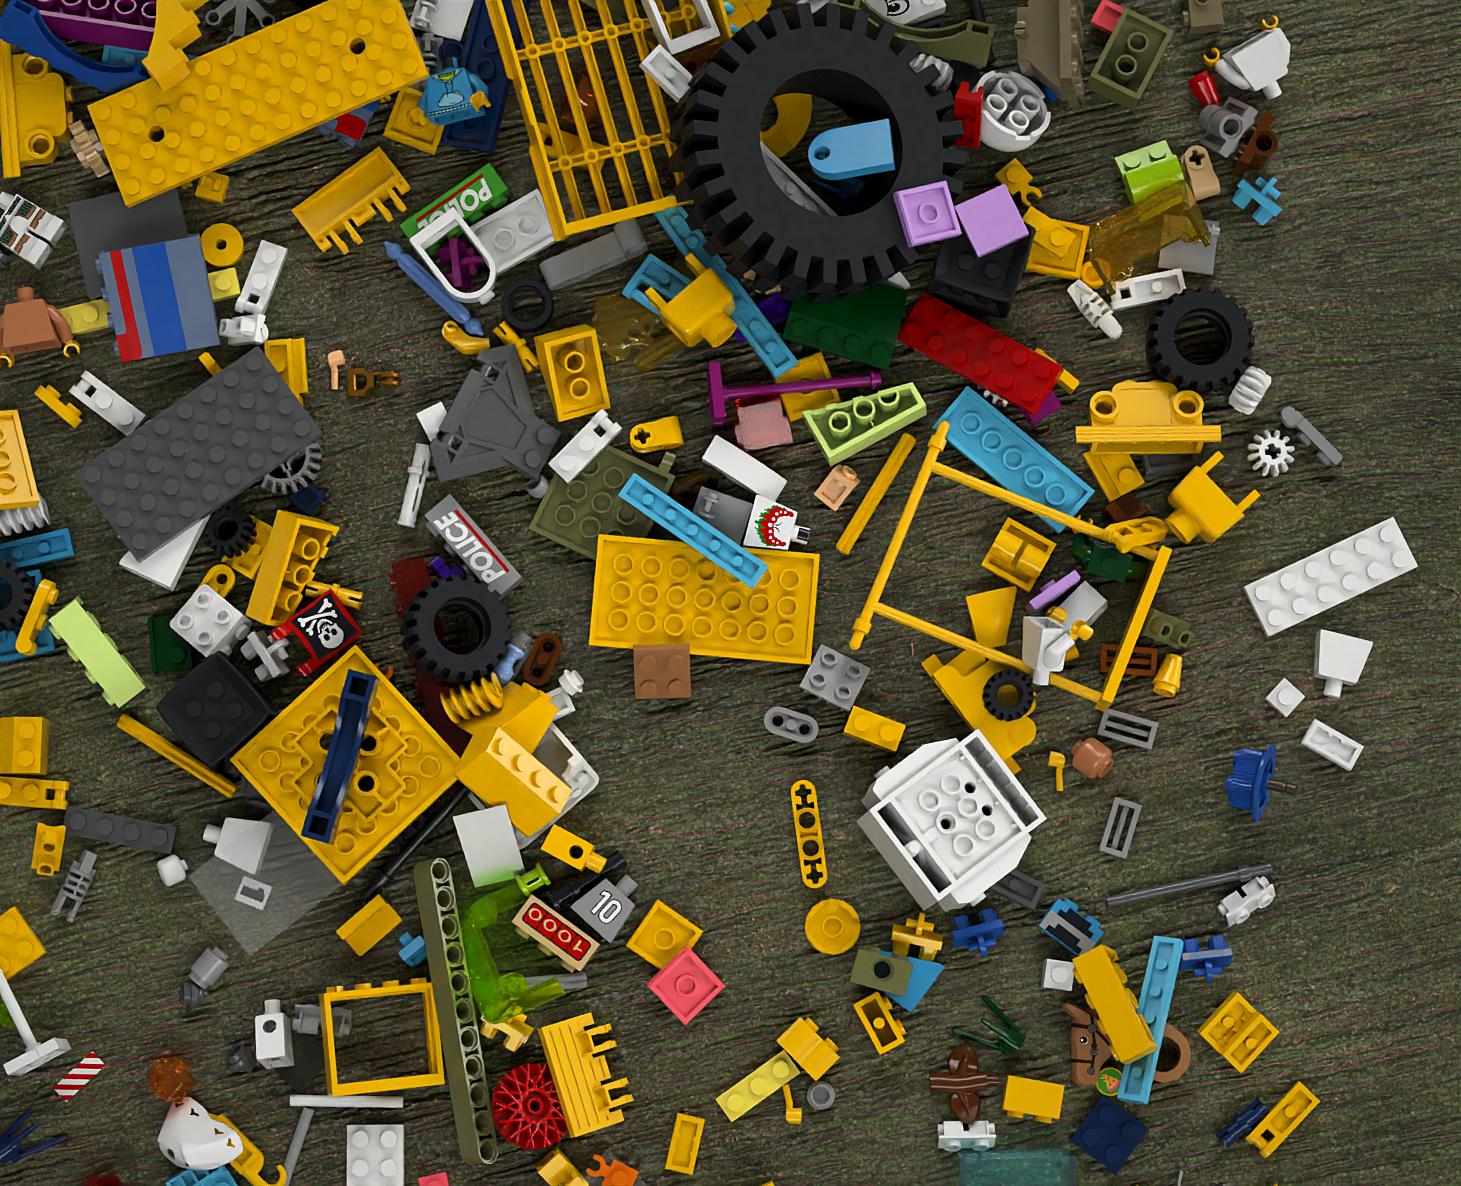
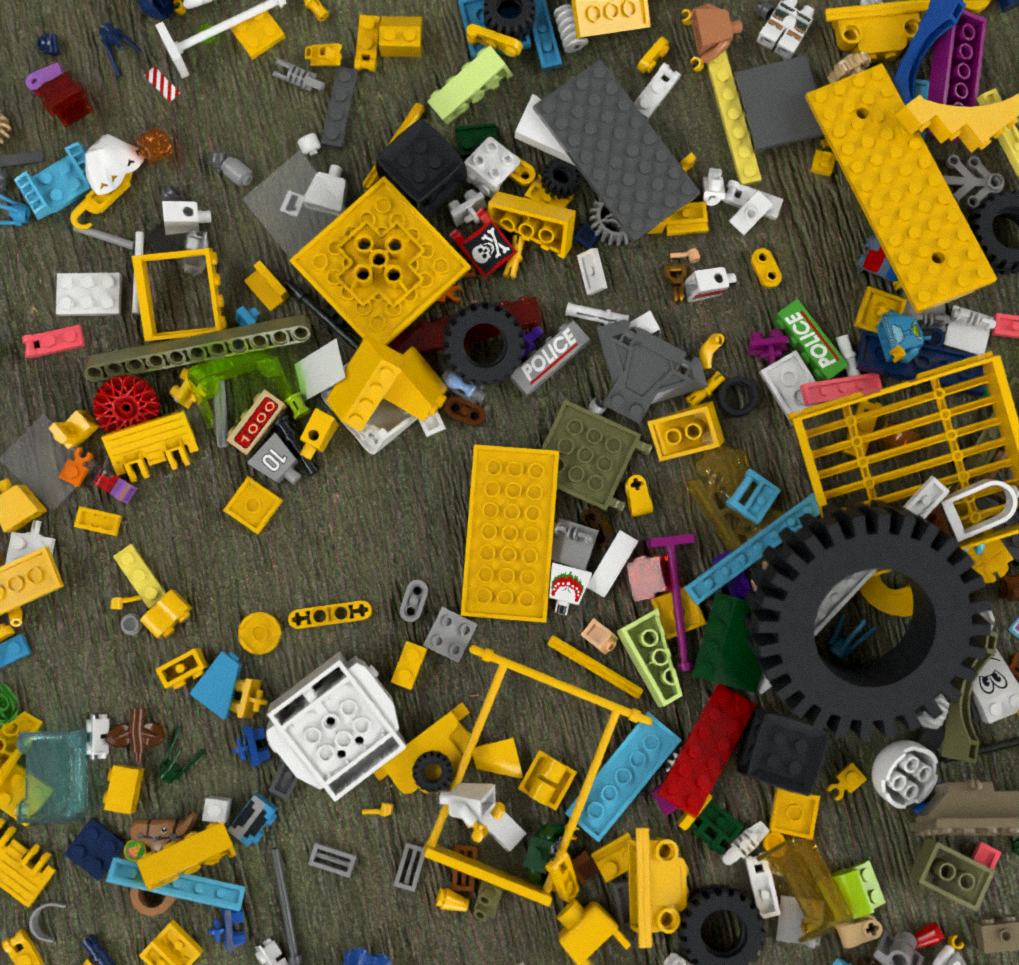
camera: 85 degrees right, 0 degrees up
panel [95,233,221,362] -> none
yellow piece [200,223,245,268] -> none
yellow hinge [291,147,411,255] -> none
dark blue arch [301,669,380,845] -> none
medium blue wheel [383,241,484,337] -> none
white window [409,207,497,305] -> none
yellow piece [440,672,503,724] -> none
light grey beam [539,218,648,291] -> none
white plate [548,409,622,484] -> none
white plate [559,670,584,696] -> none
medium azure plate [618,473,769,589] -> none
medium nougat plate [633,644,691,699] -> none
yellow piece [645,253,737,348] -> none
coral tile [646,945,726,1025] -> none
dark azure tile [808,119,895,180] -> none
olive brick [849,945,913,997] -> none
lavender tile [893,181,962,248] -> none
red hinge [953,82,984,149] -> none
lavender tile [954,184,1029,258] -> none
yellow plate [1022,206,1077,260] -> none
lavender plate [1025,570,1081,616] -> none
nougat head [1071,737,1114,779] -> none
none -> leg [93,468,138,504]
none -> white plate [577,248,608,295]
none -> white torso [683,267,737,303]
none -> dark green plate [688,799,744,855]
none -> white plate [729,190,774,235]
none -> yellow plate [750,248,782,289]
none -> coral plate [800,373,883,406]
none -> white pin [835,334,861,377]

